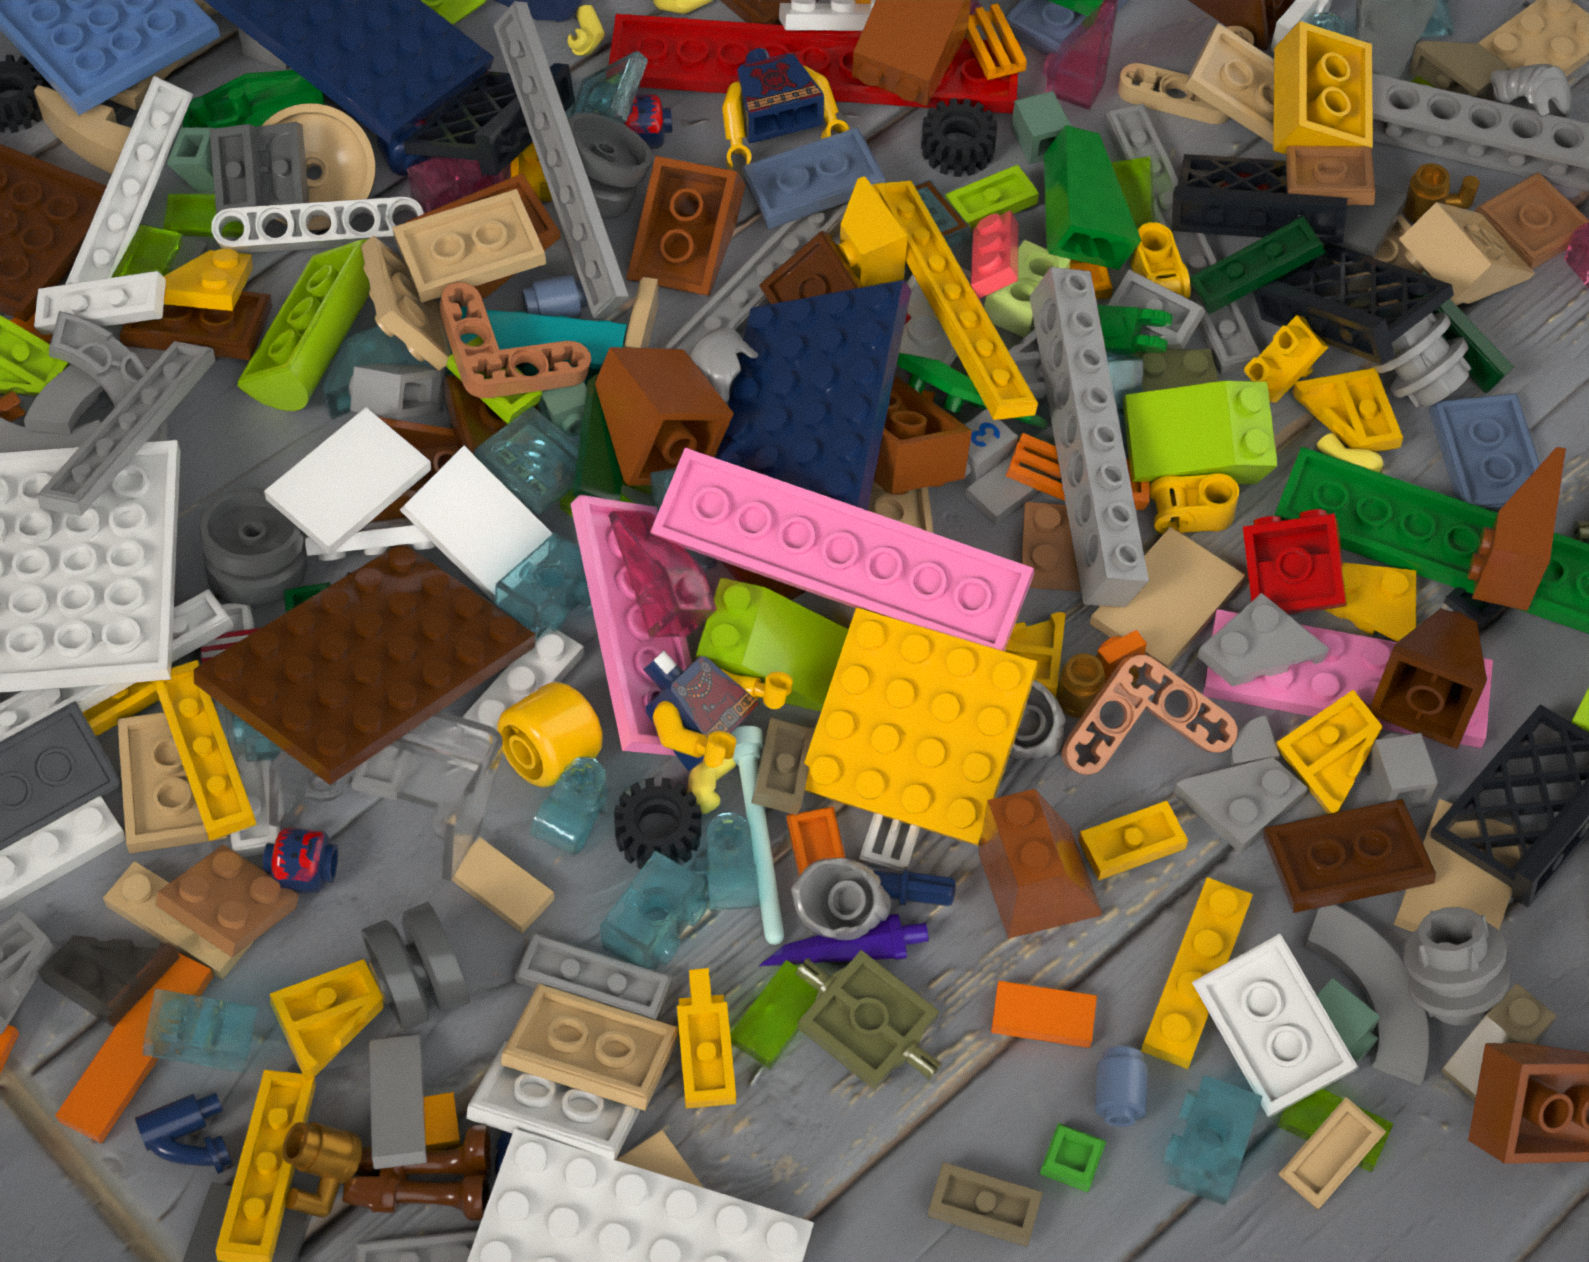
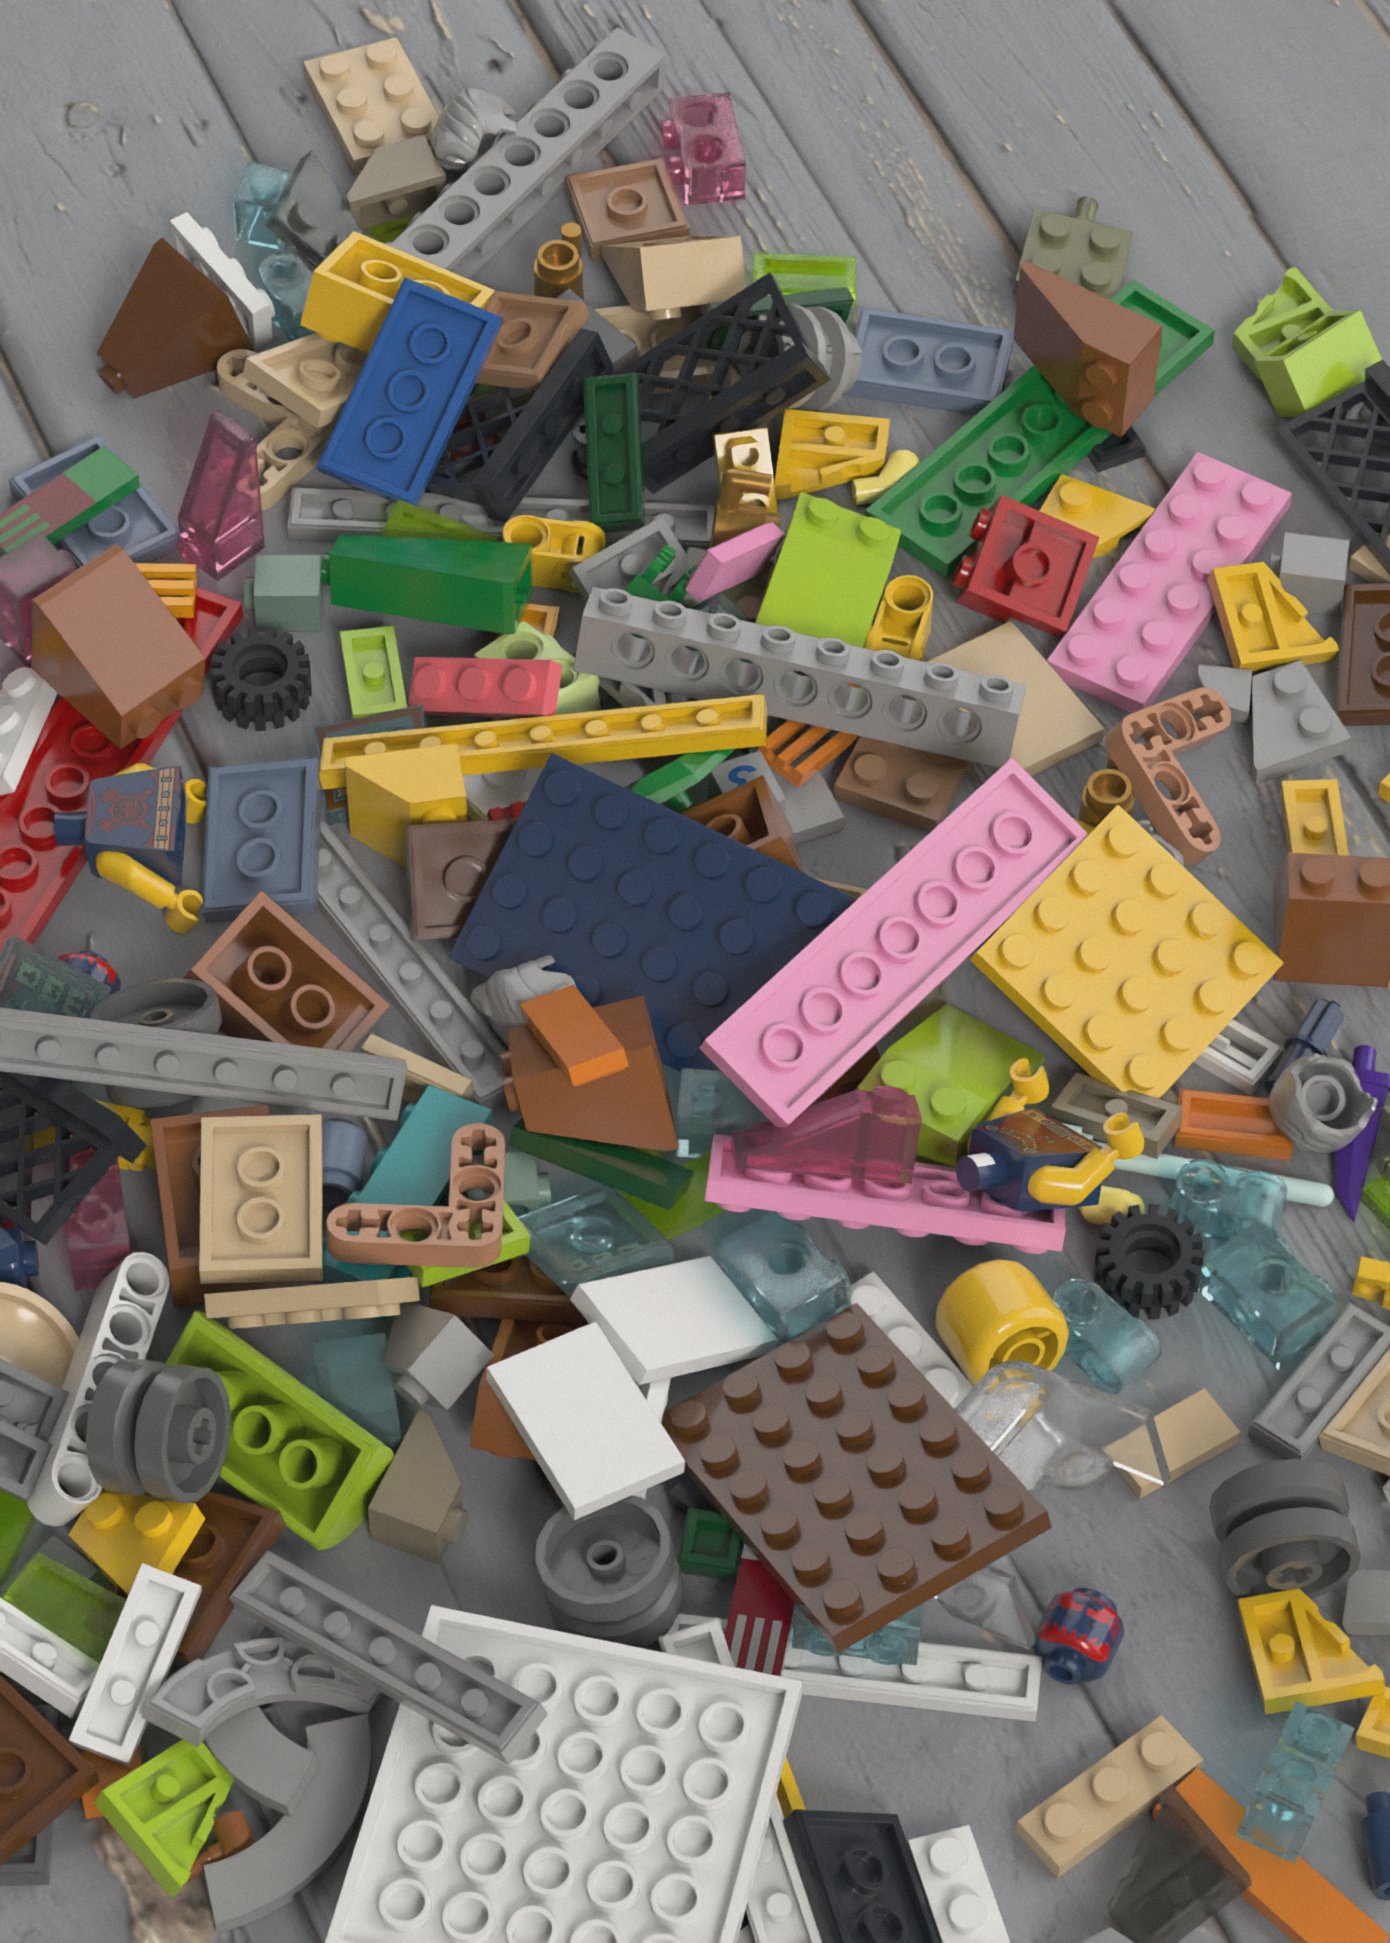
camera: 70 degrees left, 5 degrees down
tan plate [117,712,228,854] -> none
yellow plate [153,660,257,841] -> none
medium nougat plate [155,844,299,957] -> none
orange plate [1096,630,1147,682] -> none
light grey wing [1197,593,1329,686] -> none
reddish brown slope [1369,608,1487,749] -> none
none -> dark grey wheel [86,1358,231,1503]
none -> blue tile [316,277,503,512]
none -> dark tan slope [368,1410,469,1564]
none -> orange tile [519,984,629,1087]
none -> bright pink tile [685,522,785,602]
none -> pearl gold piece [710,468,781,556]
none -> clear neon green tile [753,253,857,307]

